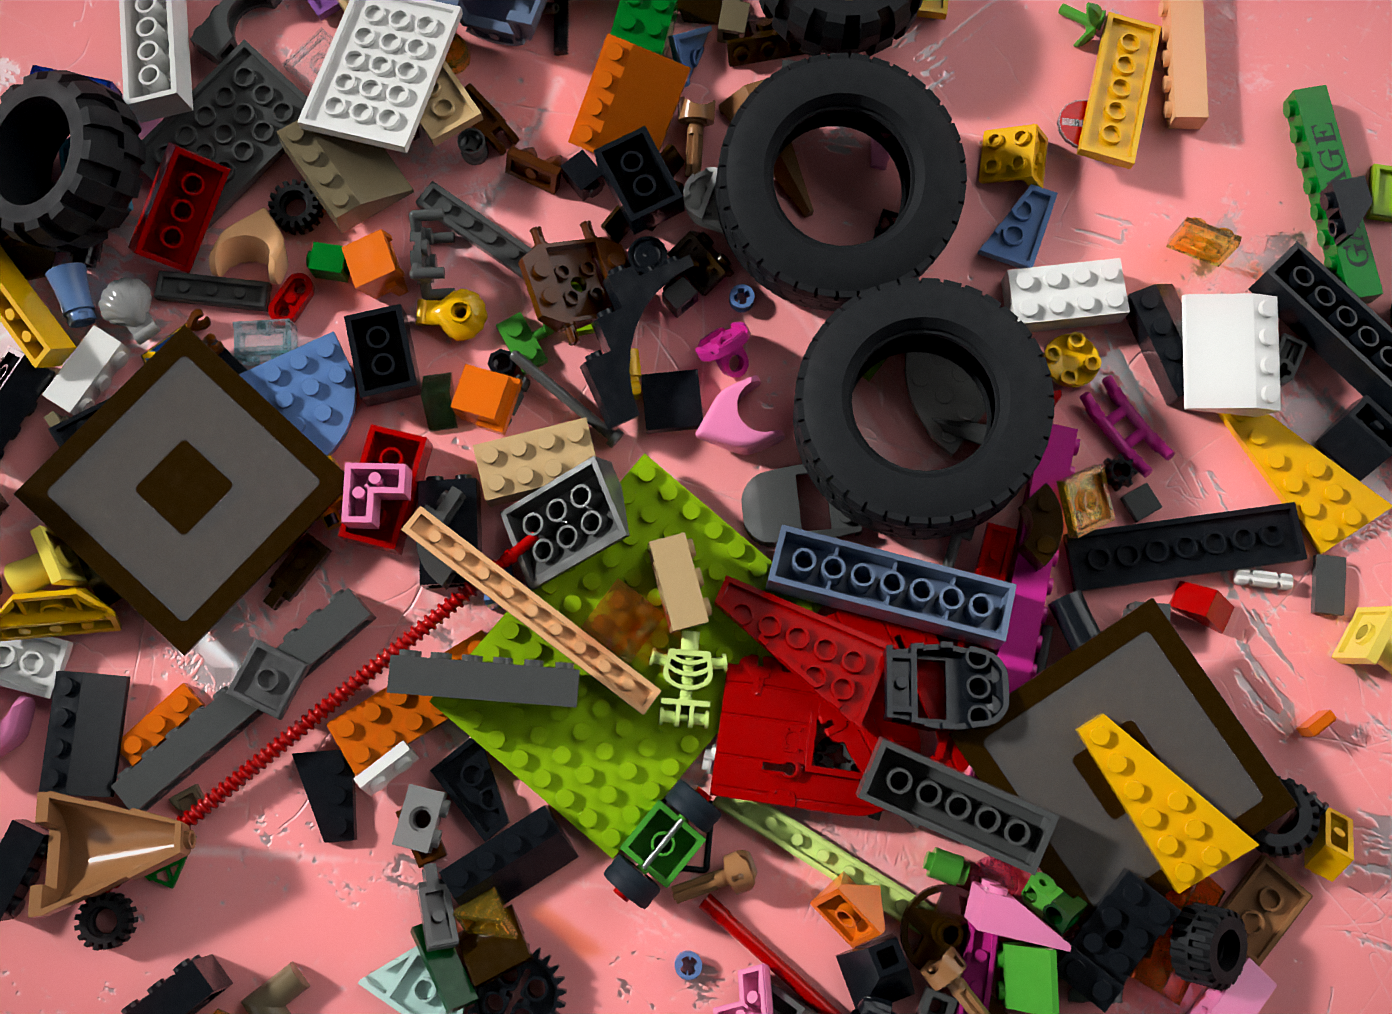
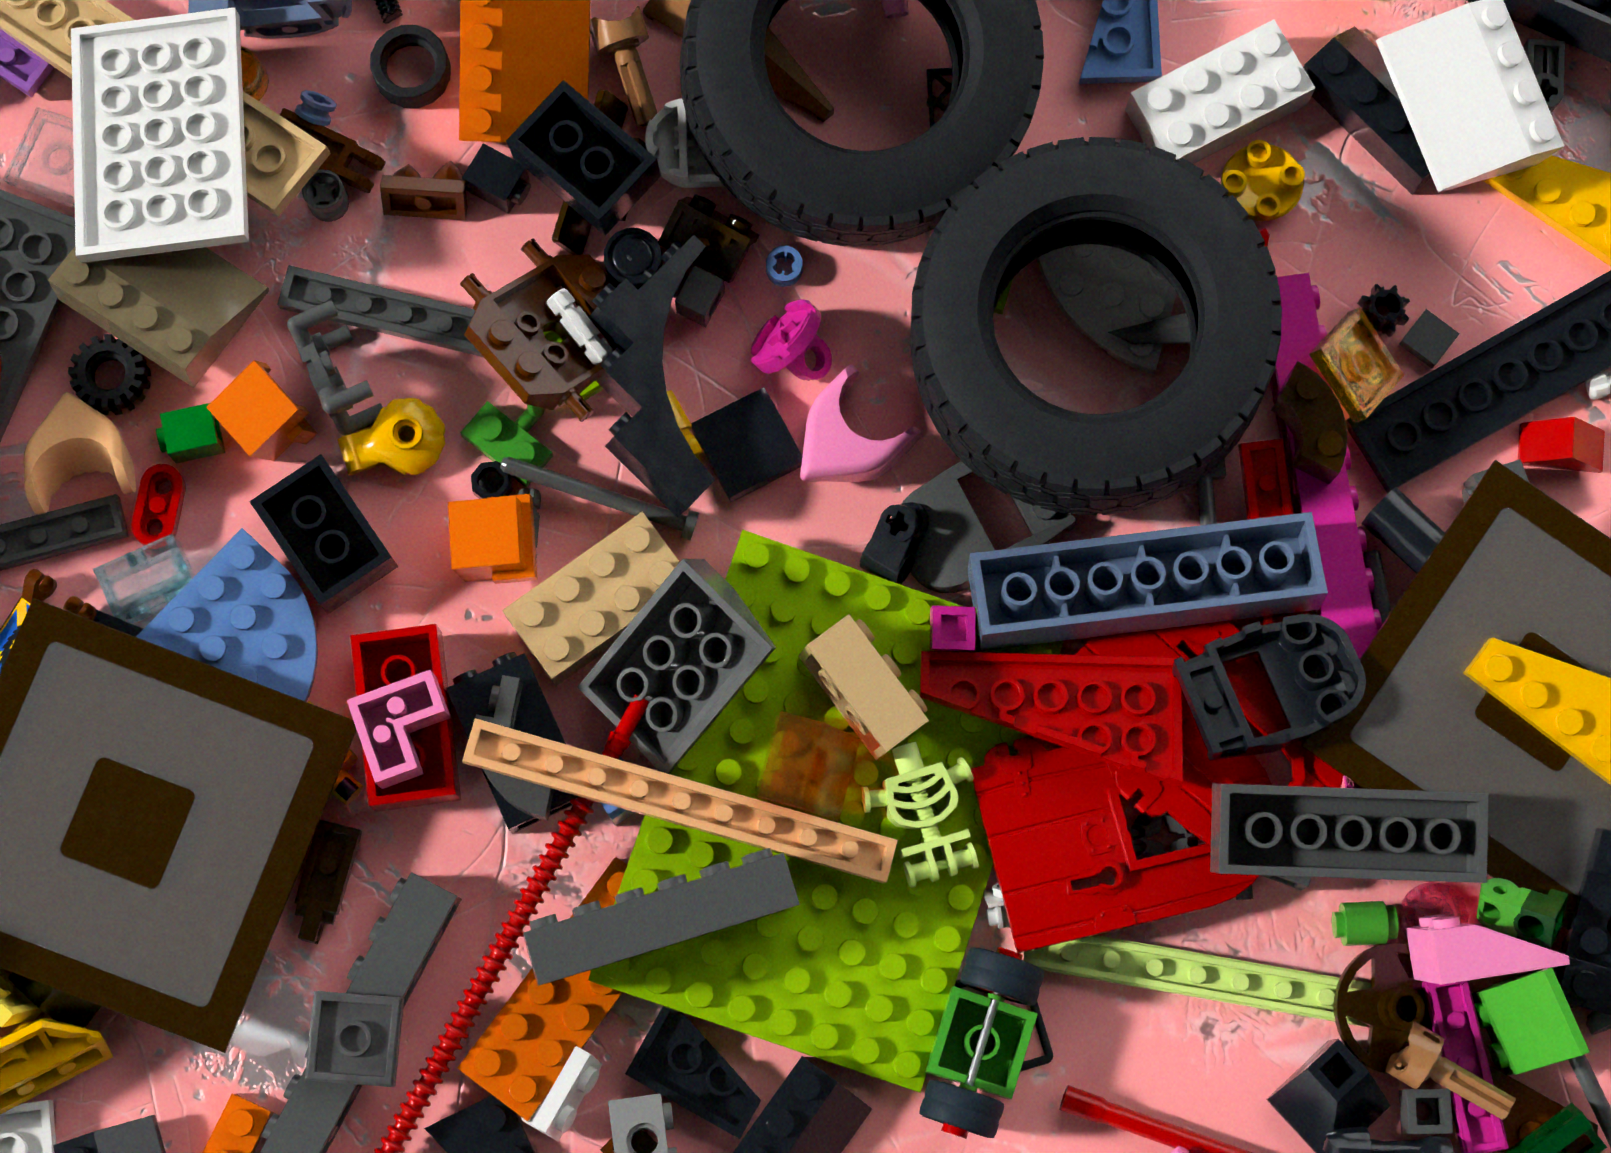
camera: 25 degrees left, 0 degrees up
slope [421,372,458,432] -> none
medium nougat piece [671,850,758,904] -> none
orange slope [810,871,885,948] -> none
dark pink piece [1079,375,1175,478] -> none
none -> medium blue bush [295,90,337,126]
none -> black tyre [370,25,451,108]
none -> white axle [547,288,613,365]
none -> black piece [860,502,929,585]
none -> dark pink tile [930,606,976,652]

